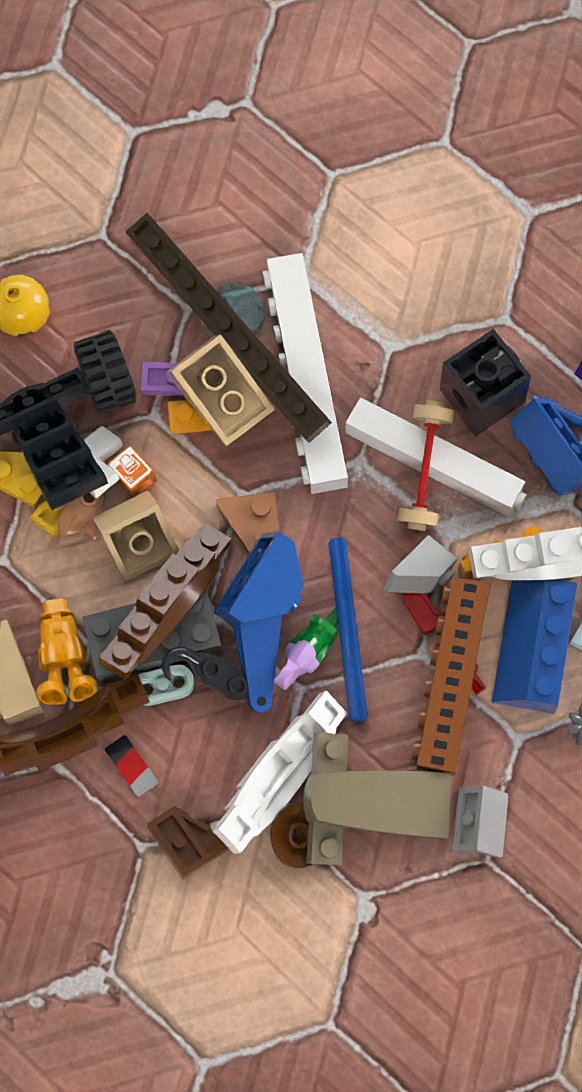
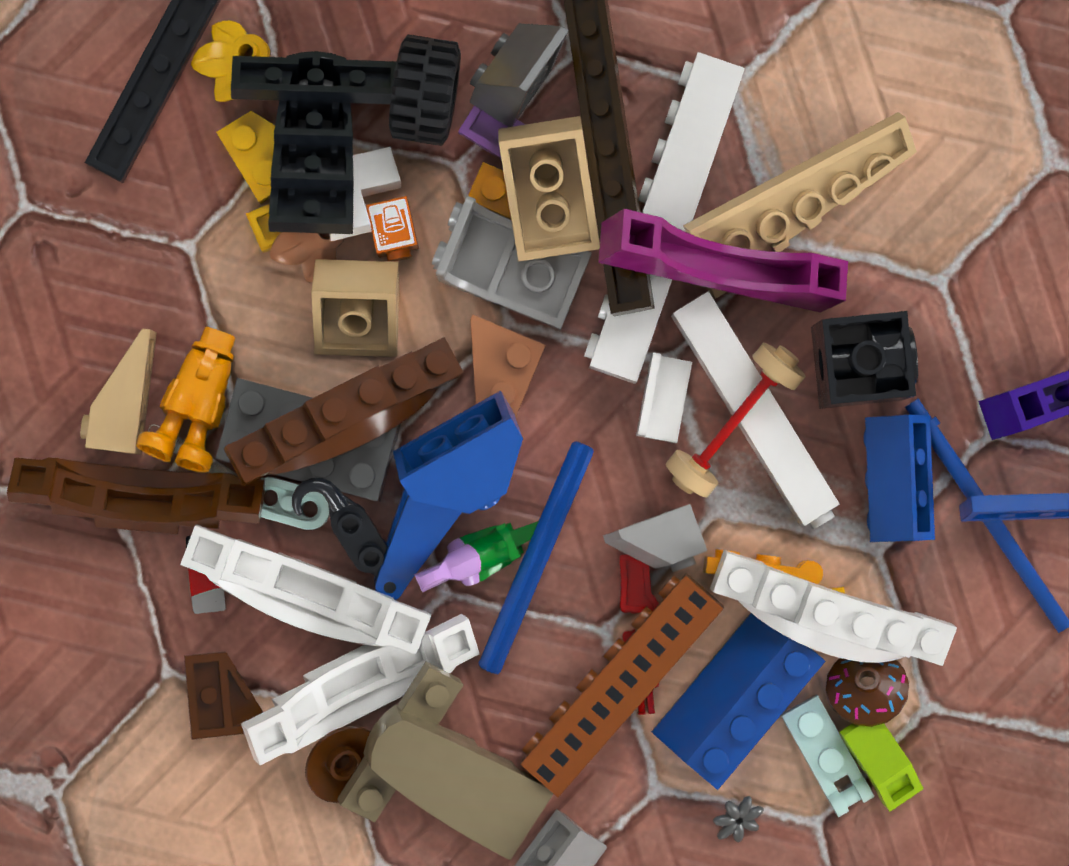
camera: 25 degrees right, 15 degrees up
clear light blue tile [218,283,264,334] -> none
none -> white piece [180,525,432,655]
none -> light grey bracket [432,196,592,330]
none -> dark grey slope [470,23,569,127]
none -> magenta arch [598,209,848,313]
none -> white panel [636,352,692,443]
none -> tan wing [683,112,917,299]

